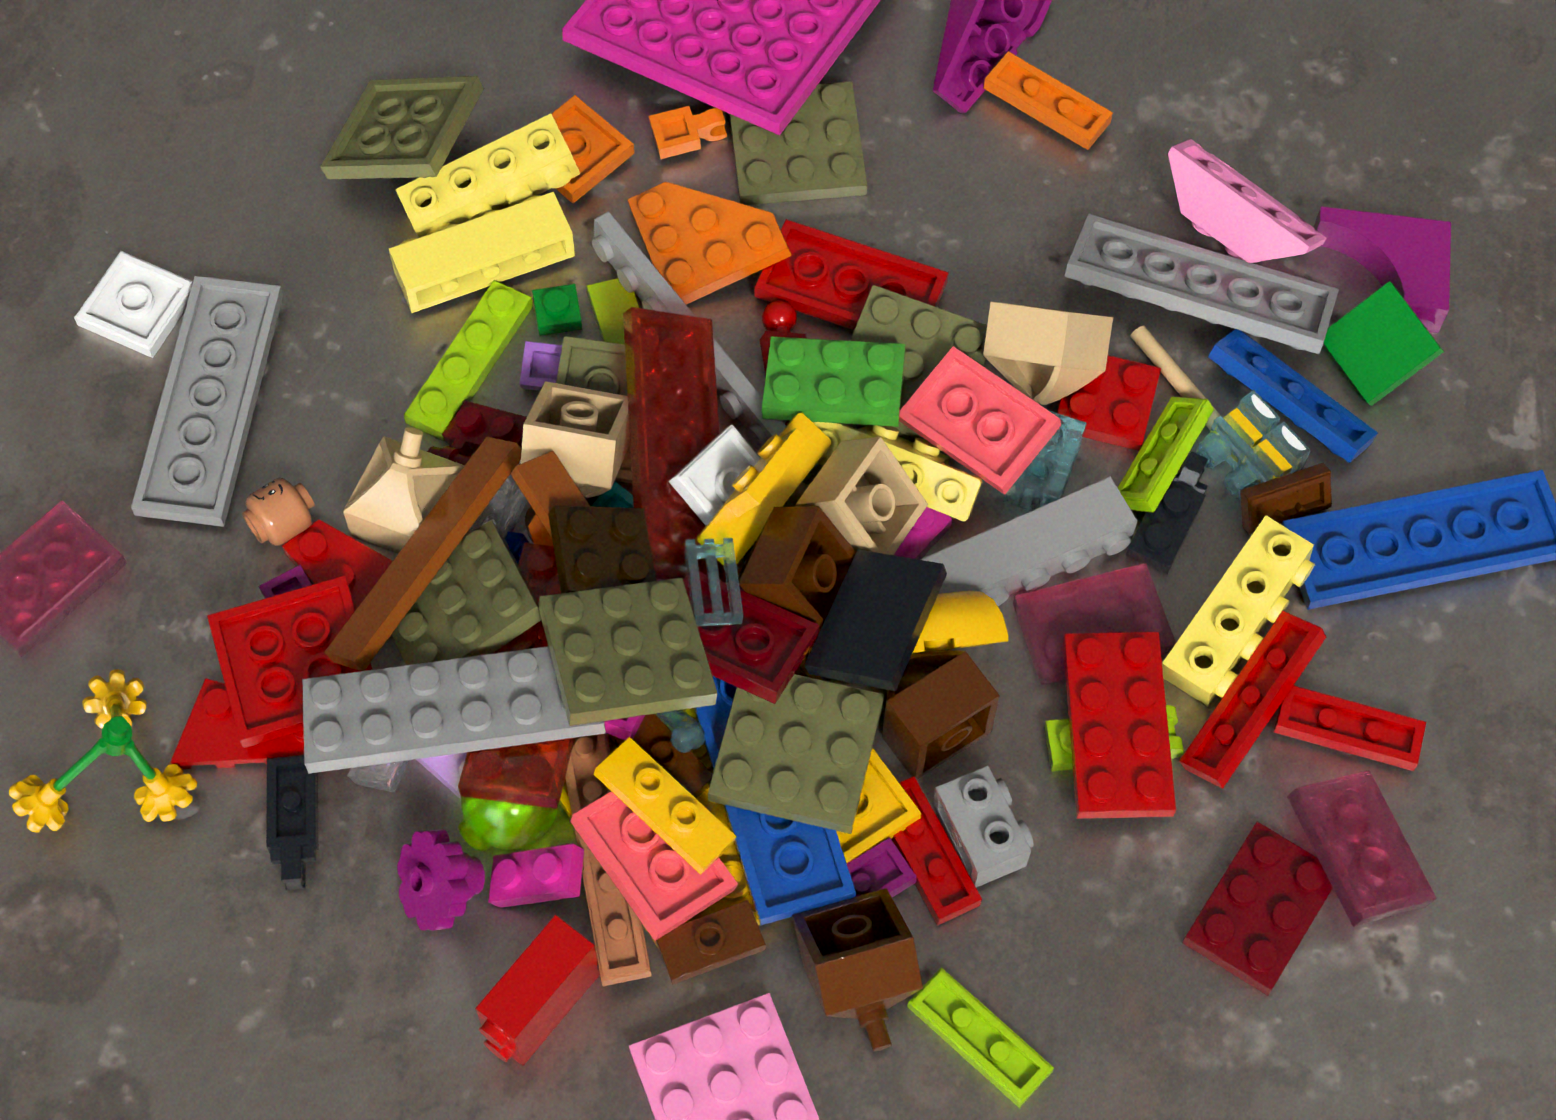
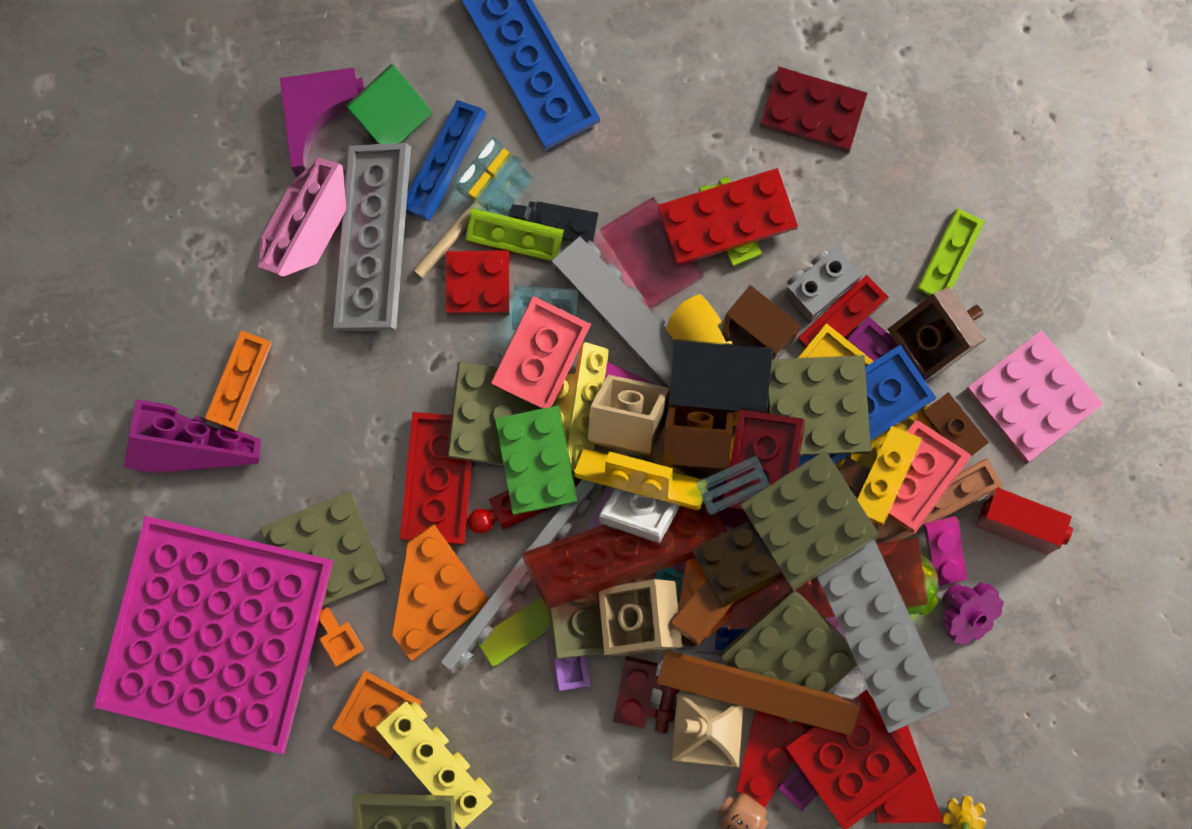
camera: 105 degrees left, 15 degrees up
black hinge [266,755,319,890] -> none
light yellow brick [389,192,575,313] -> none
lime plate [404,280,533,442] -> none
green plate [532,284,583,336] -> none
tan piece [983,302,1113,405] -> none
light yellow brick [1162,516,1315,707] -> none
red plate [1179,611,1326,789] -> none
reddish brown plate [1240,463,1332,535] -> none
red plate [1274,686,1426,771] -> none
clear pink plate [1287,770,1437,927] -> none

